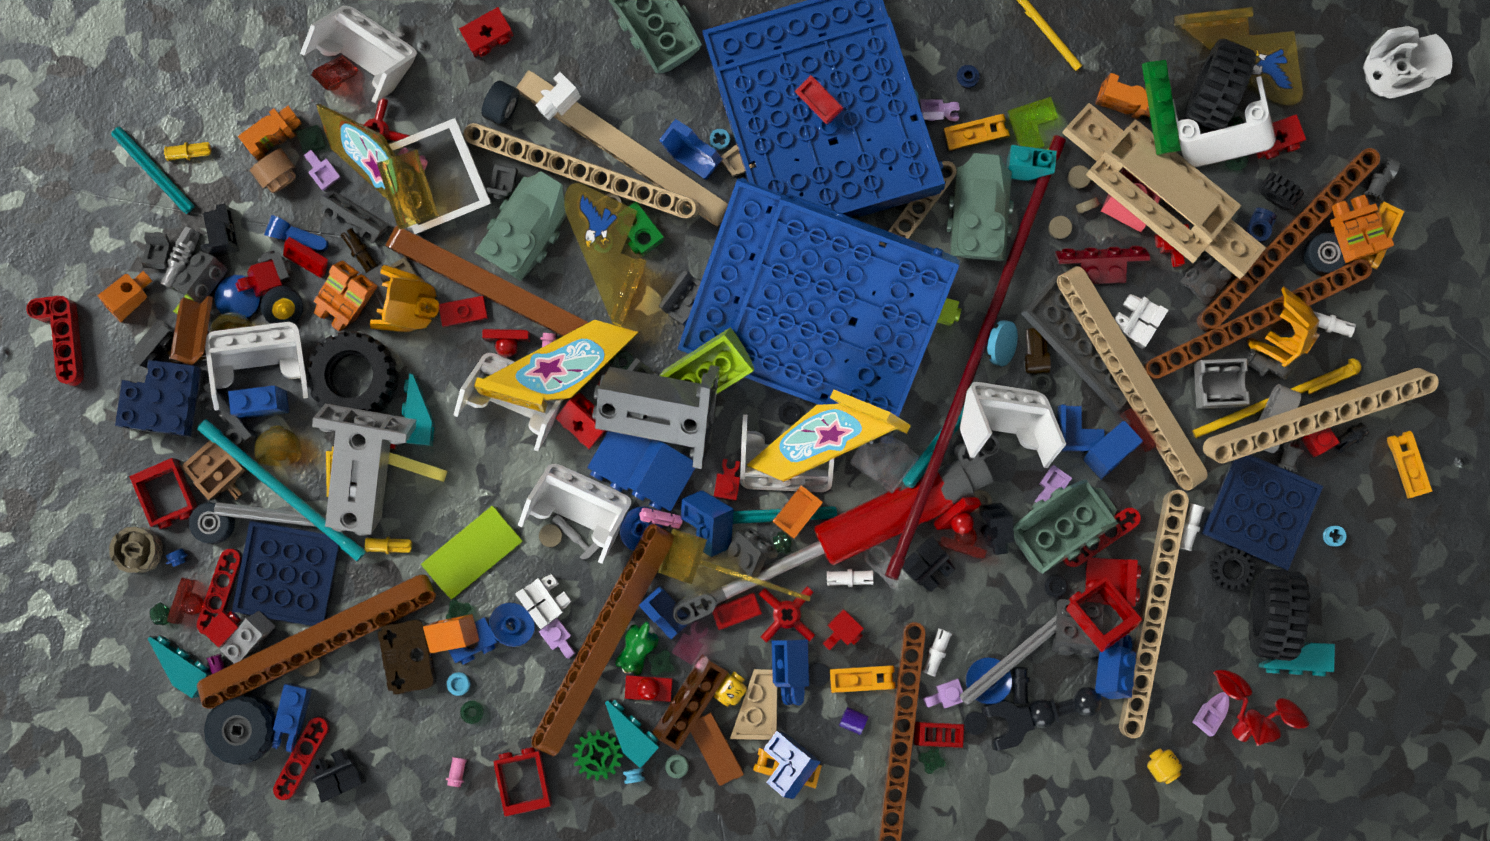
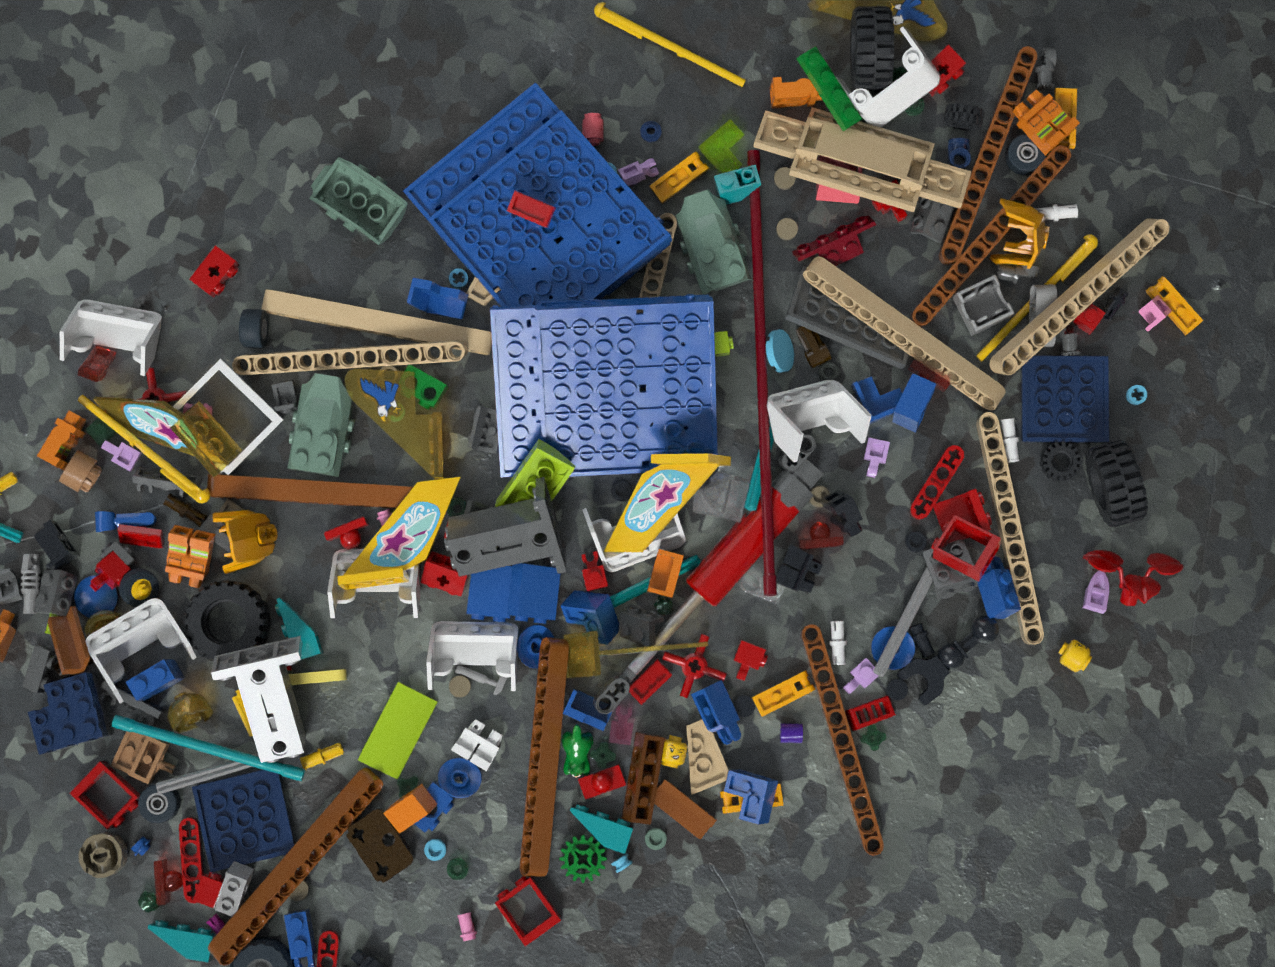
camera: 20 degrees left, 0 degrees up
red plate [439,296,488,327] -> none
white hips [536,72,581,120] -> none
lavender plate [539,618,576,659] -> none
bright pink axle [639,508,683,529] -> none
white pin [827,569,873,587] -> none
red tile [934,497,981,534] -> none
sand green slope [1013,479,1118,574] -> none
dark tan tile [1075,197,1099,213] -> none
white hips [1114,294,1168,349] -> none
teal slope [1259,642,1335,676] -> none
none -> yellow bar [77,395,210,503]
none -> coral brick [582,113,604,146]
none -> bright pink panel [1139,295,1172,332]

